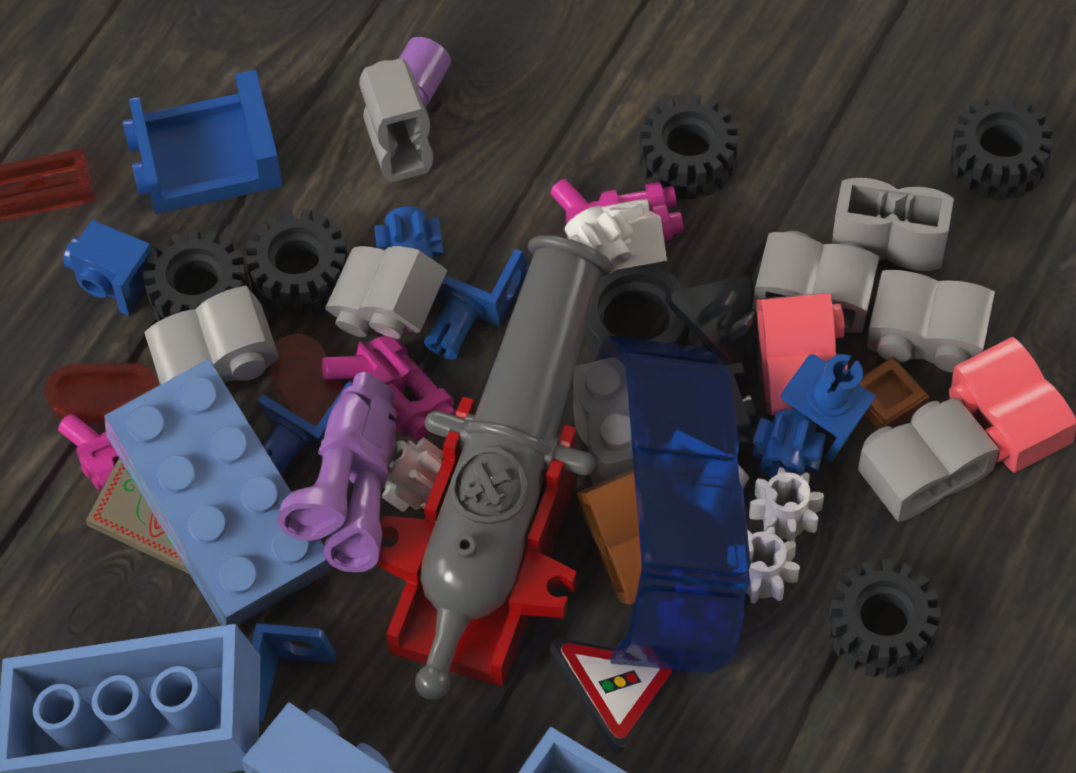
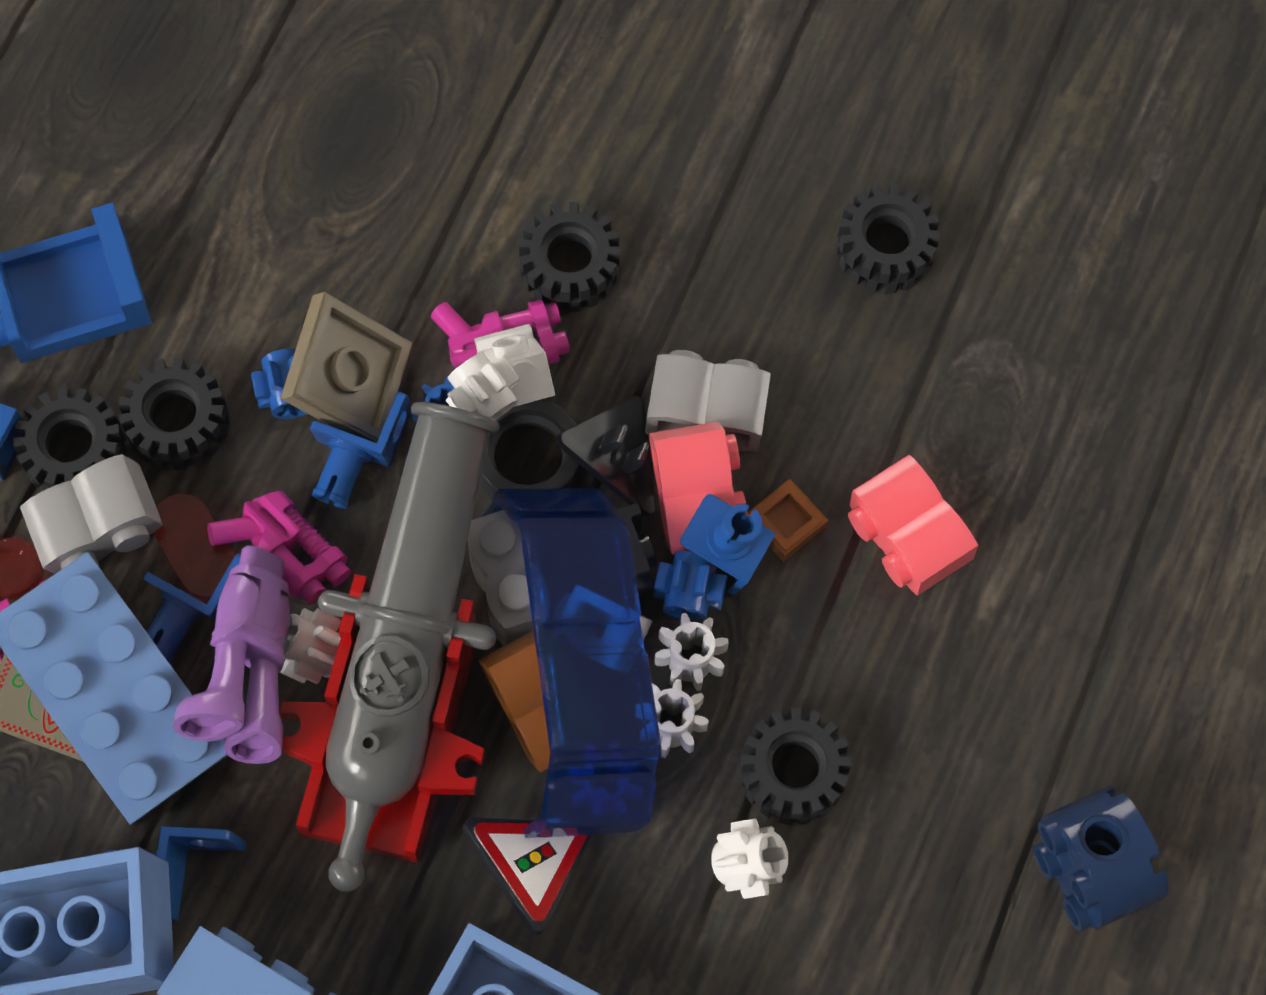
camera: 10 degrees left, 10 degrees up
light grey brick [325,246,447,339] -> none
light grey brick [359,58,433,183] -> none
medium lavender beam [399,37,451,107] -> none
light grey brick [832,178,954,271] -> none
light grey brick [858,398,999,522] -> none
light grey brick [867,270,995,373] -> none
none -> dark tan tile [280,292,412,443]
none -> white gear [711,818,788,899]

